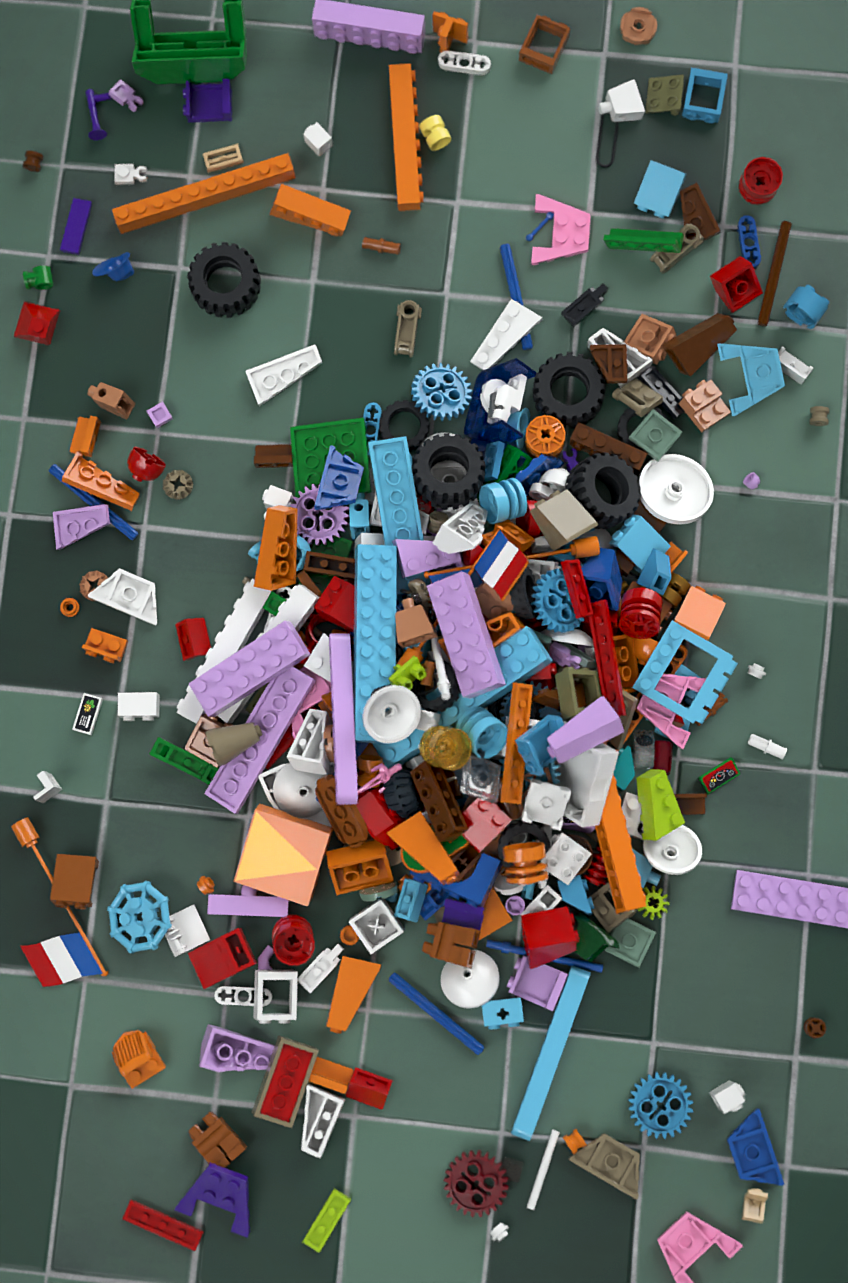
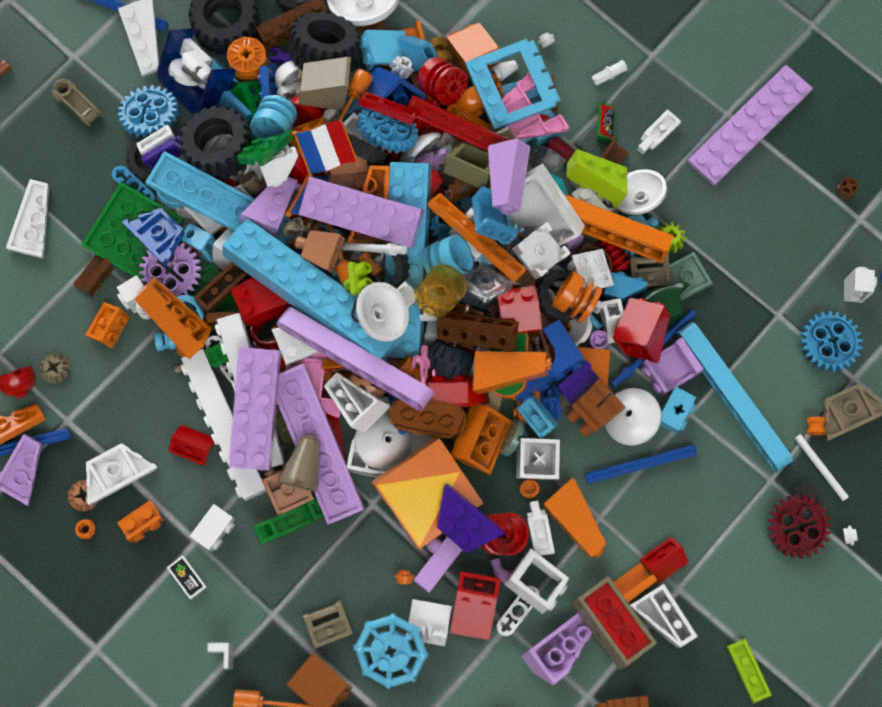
camera: 65 degrees left, 5 degrees down
none -> orange bracket [85,302,130,349]
none -> white plate [136,125,176,156]
none -> dark purple panel [142,136,182,170]
none -> green wing [237,130,295,166]
none -> dark tan plate [303,600,353,649]
none -> white gear [389,56,414,80]
none -> dark purple wing [437,484,506,553]
none -> white cone [490,60,518,81]
none -> white hinge [637,110,681,155]

